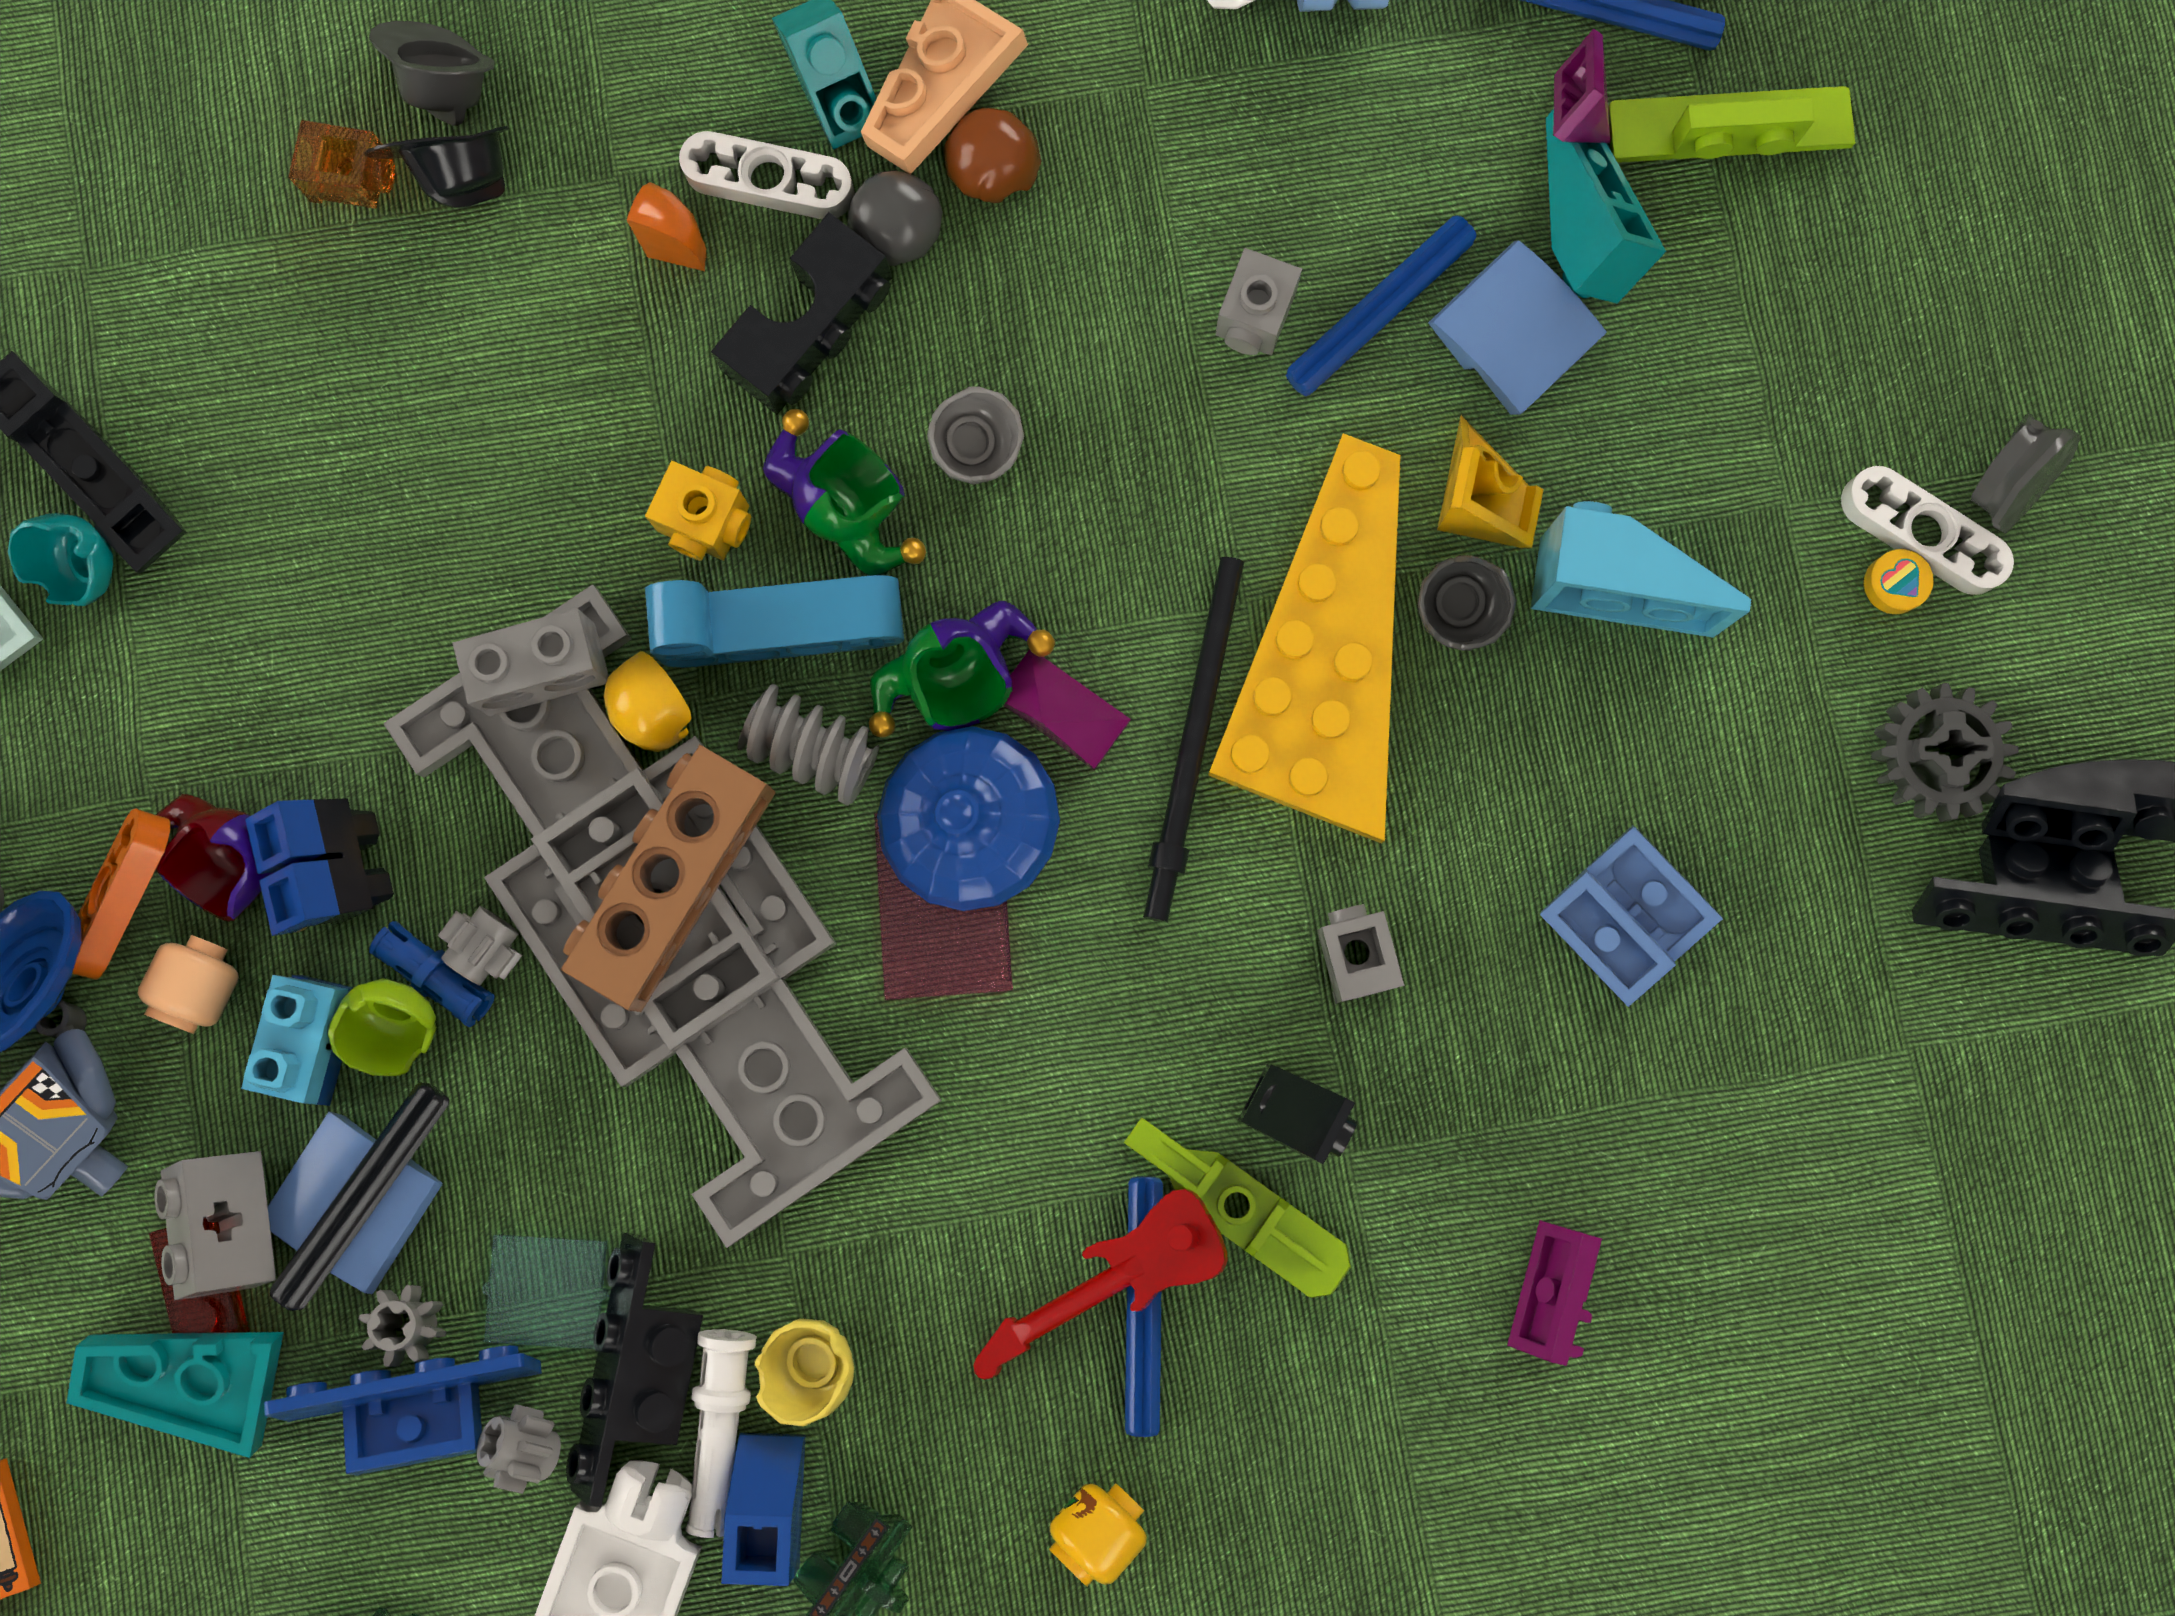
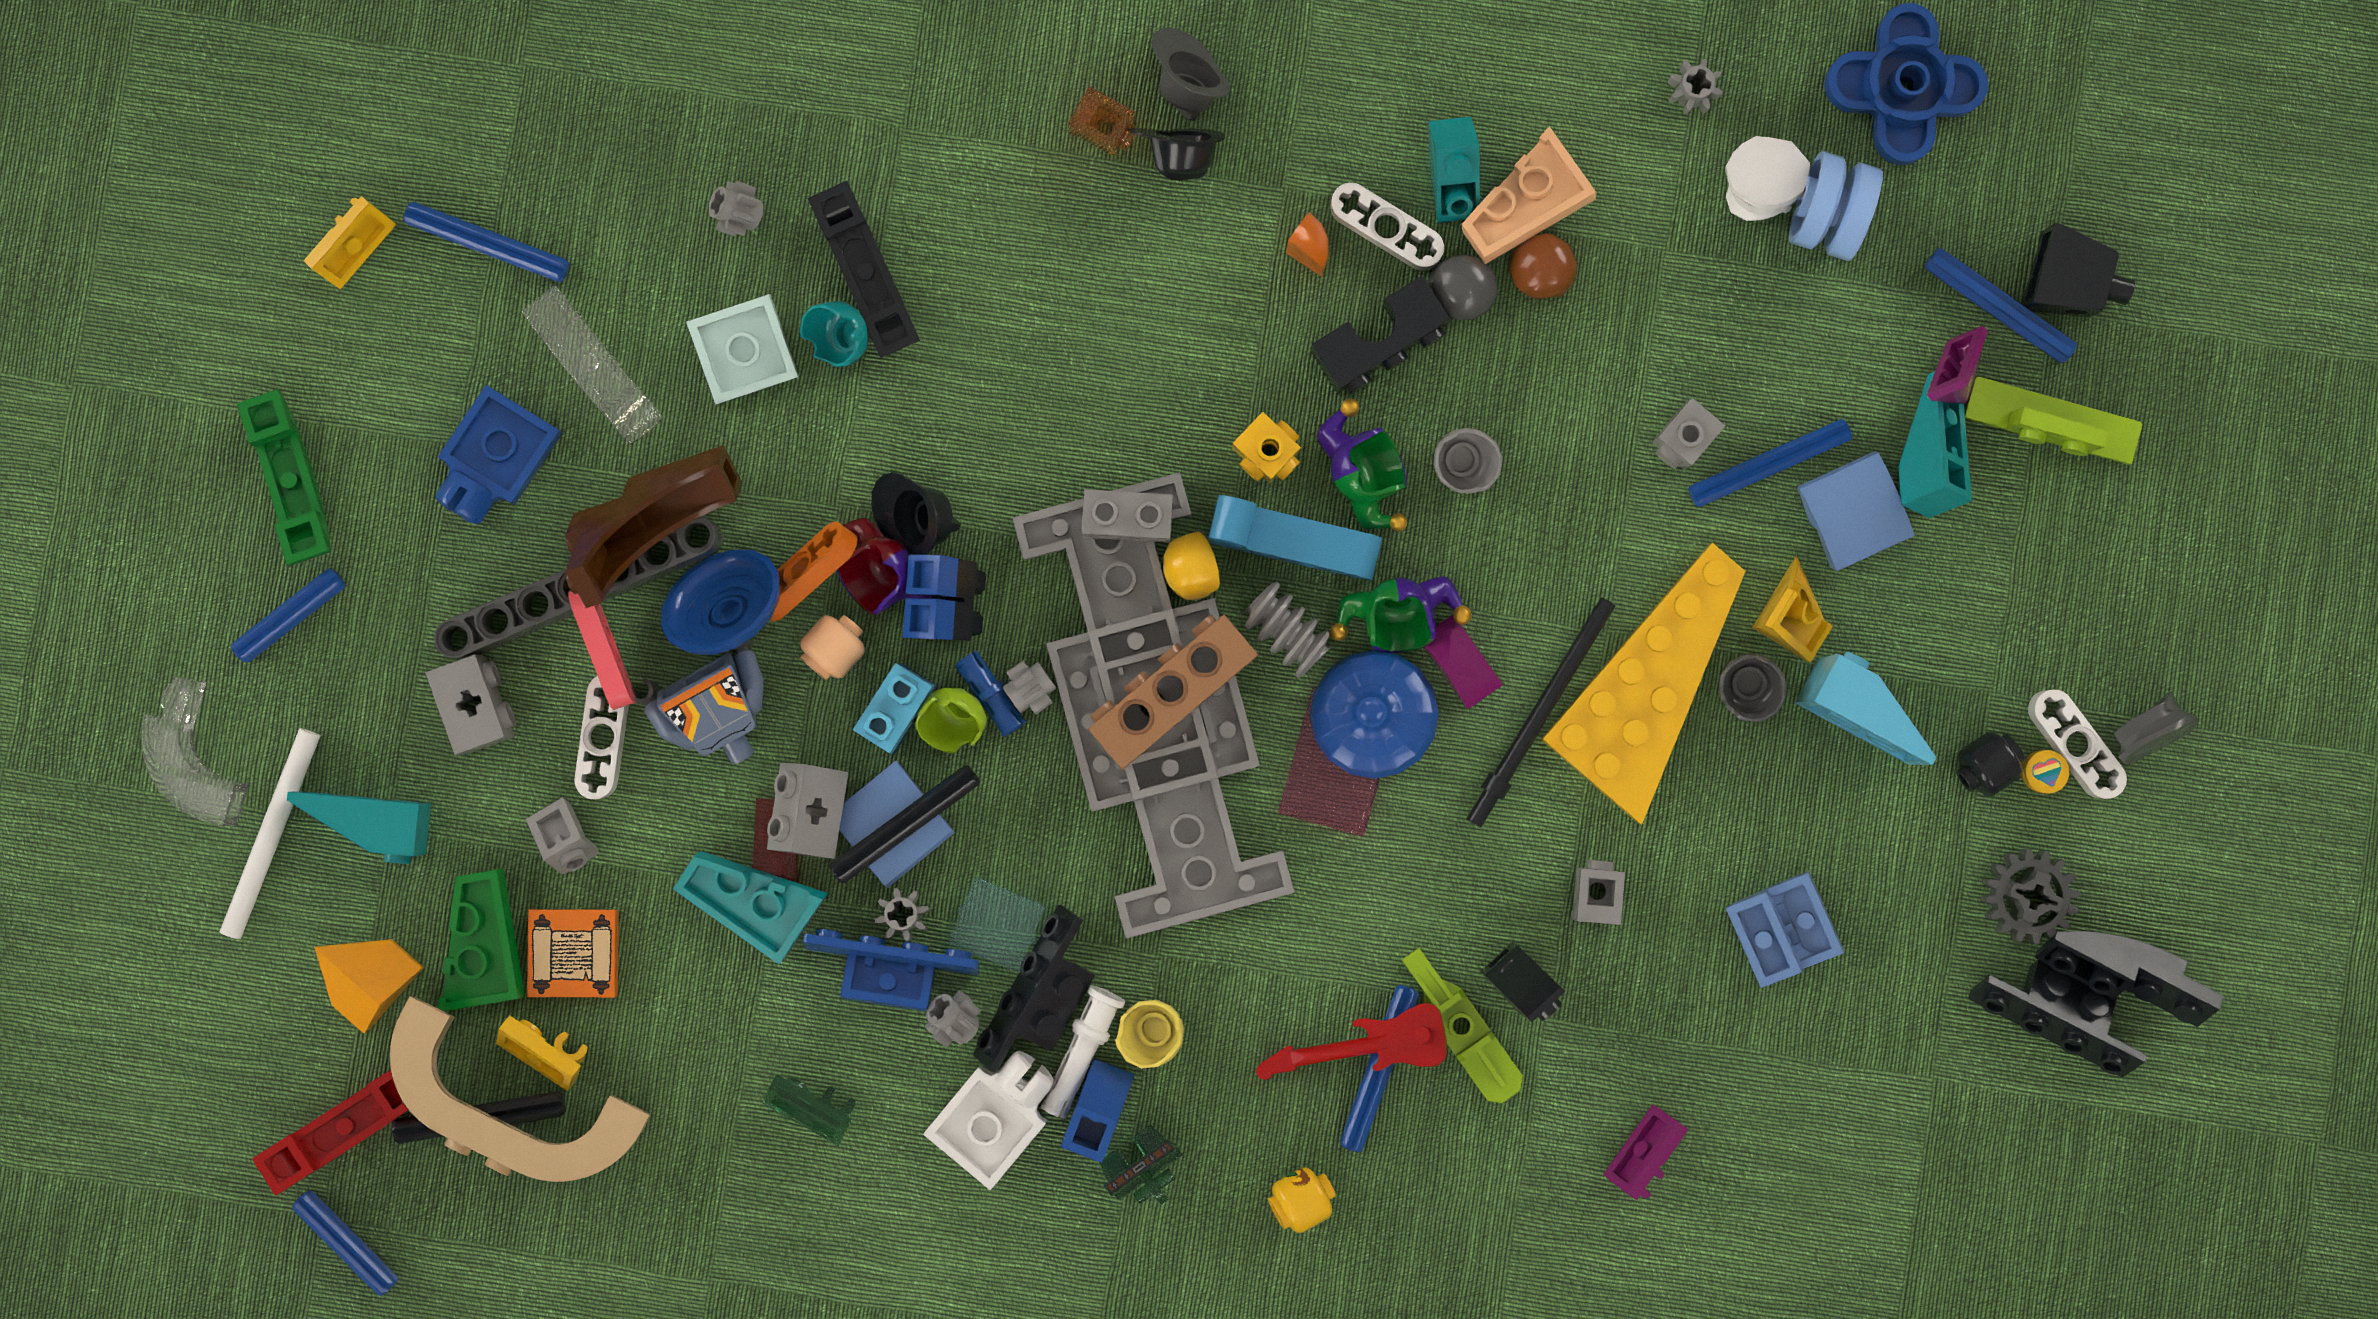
camera: 15 degrees right, 5 degrees up
none -> black piece [871,472,961,555]
none -> black head [1956,731,2026,797]

